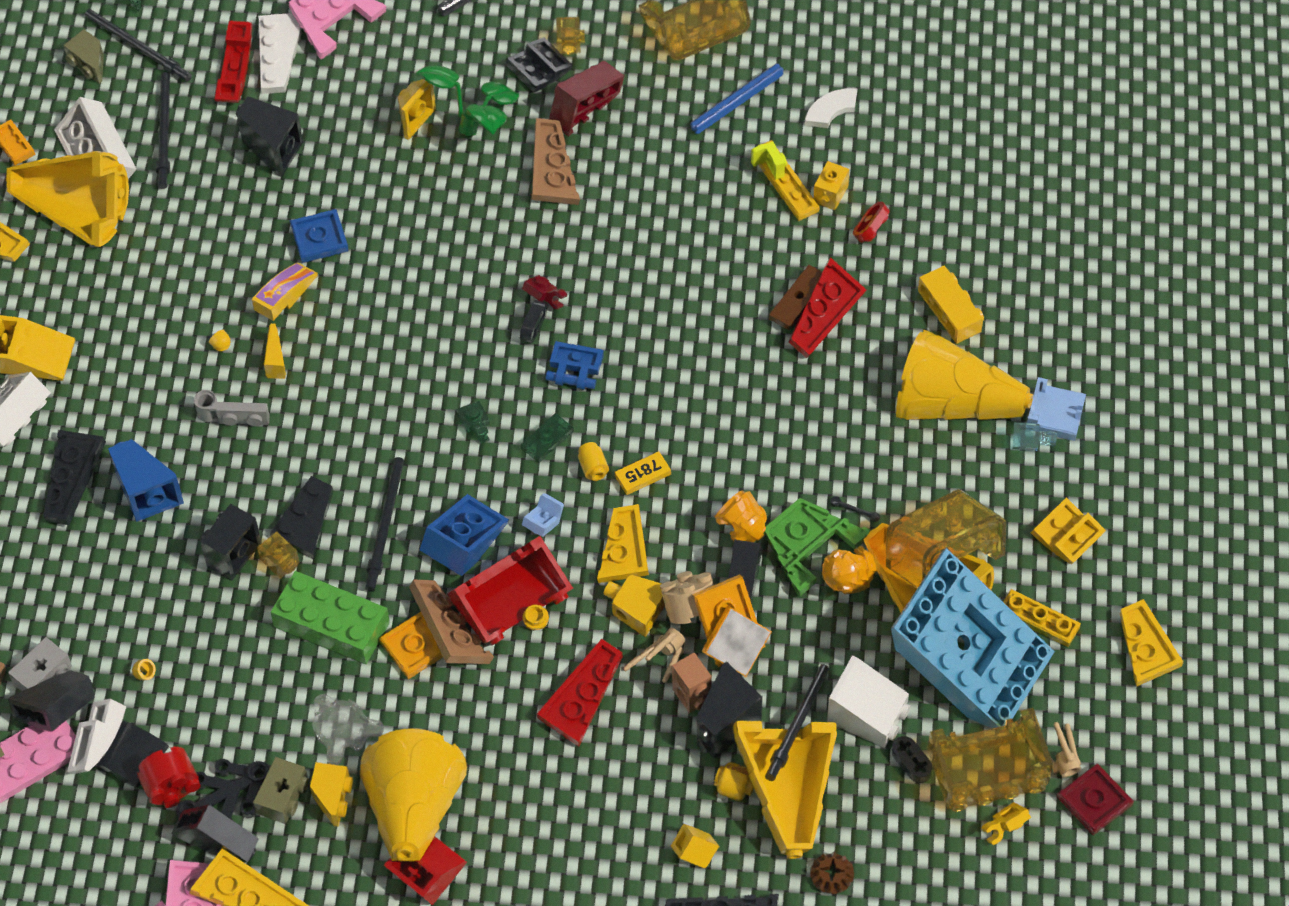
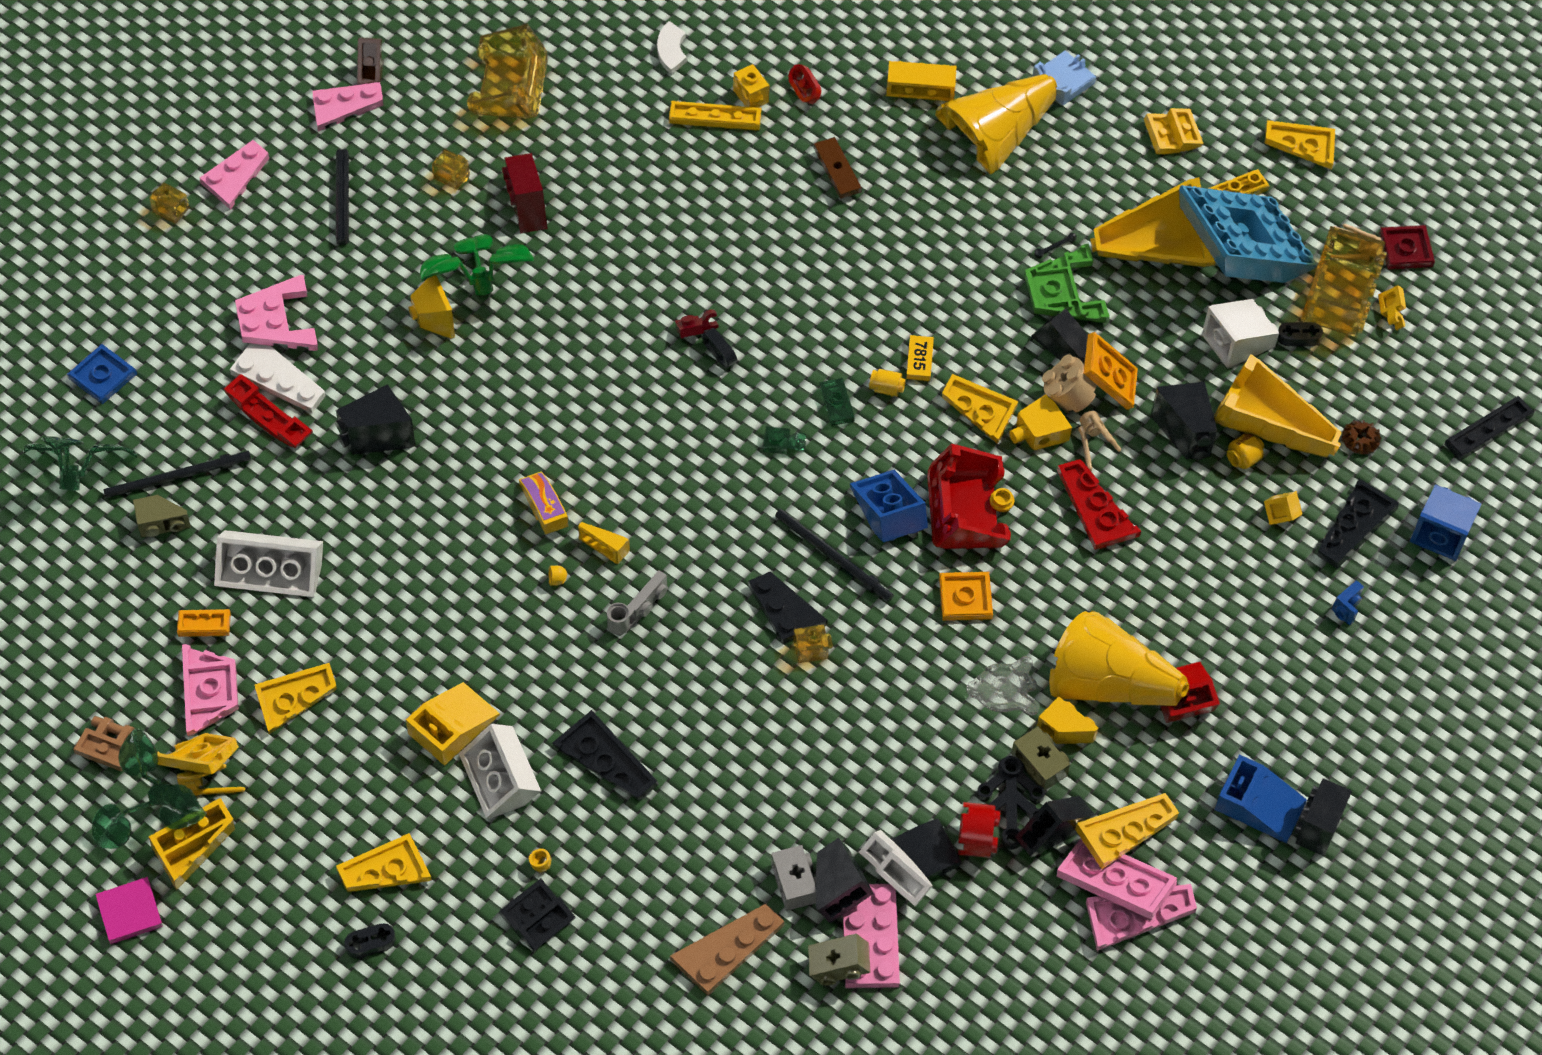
camera: 60 degrees left, 0 degrees up
yellow cone [6,151,129,247] -> none
blue slope [108,439,184,522] -> none
yellow hinge [132,659,155,680] -> none
black bar [156,72,170,189] -> none
black brick [200,503,262,581] -> none
bright green brick [271,571,390,665] -> none
blue plate [290,209,349,263] -> none
medium nougat wing [409,579,494,664] -> none
black slope [505,37,573,93] -> none
light blue bracket [522,493,564,537] -> none
medium nougat wing [531,118,580,205] -> none
blue plate [546,341,604,390] -> none
nougat brick [672,652,712,713] -> none
blue axle [691,64,784,134] -> none
flat silver tile [701,606,772,677] -> none
light orange helmet [715,491,767,542] -> none
neon yellow bracket [751,141,787,180] -> none
black bar [765,664,829,781] -> none
red wing [788,257,867,358] -> none
light orange helmet [821,546,877,594] -> none
clear yellow windscreen [886,489,1006,589] -> none
clear light blue plate [1013,422,1057,451] -> none

